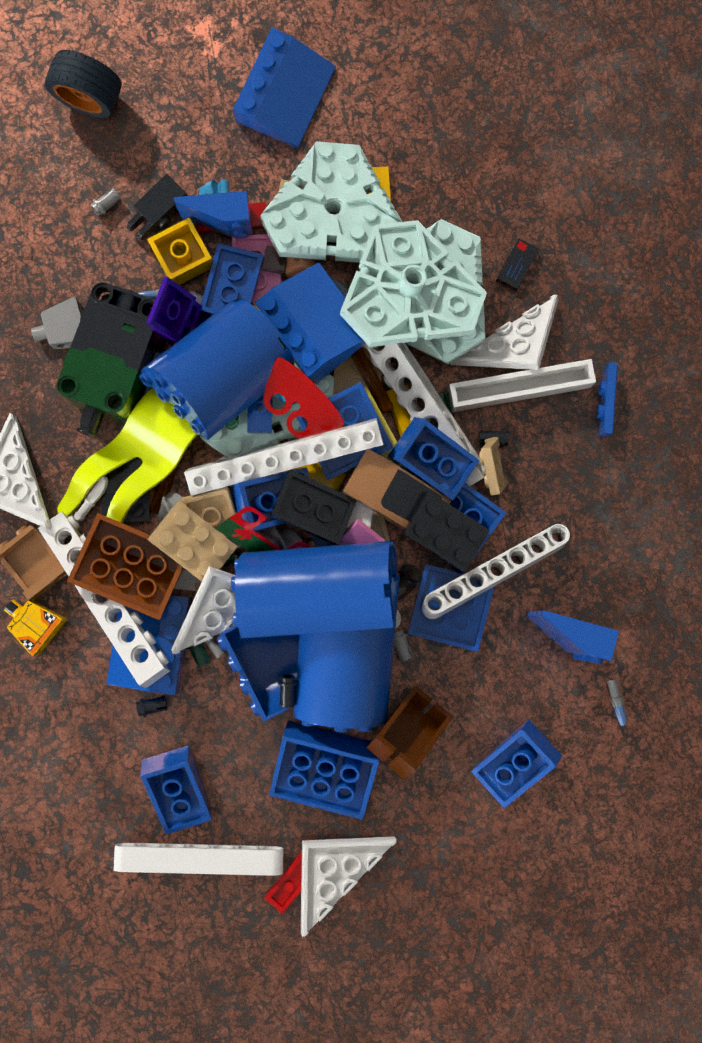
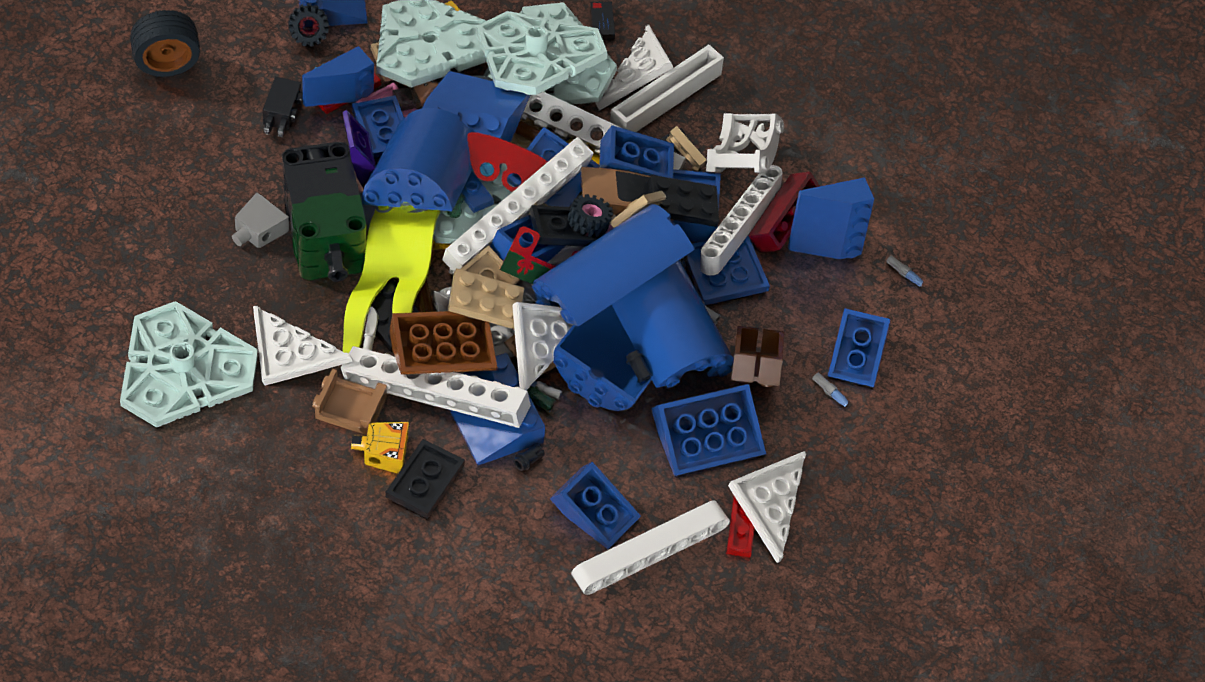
camera: 35 degrees left, 30 degrees down
light grey pin [90,187,122,217] -> none
yellow brick [147,217,213,285] -> none
blue plate [597,362,618,437] -> none
none -> black bush [288,3,329,46]
none -> black plate [385,439,465,519]
none -> black bush [568,194,613,237]
none -> tan plate [609,191,666,229]
none -> white fence [706,113,784,173]
none -> dark red brick [748,172,820,252]
none -> light grey piece [812,372,848,407]

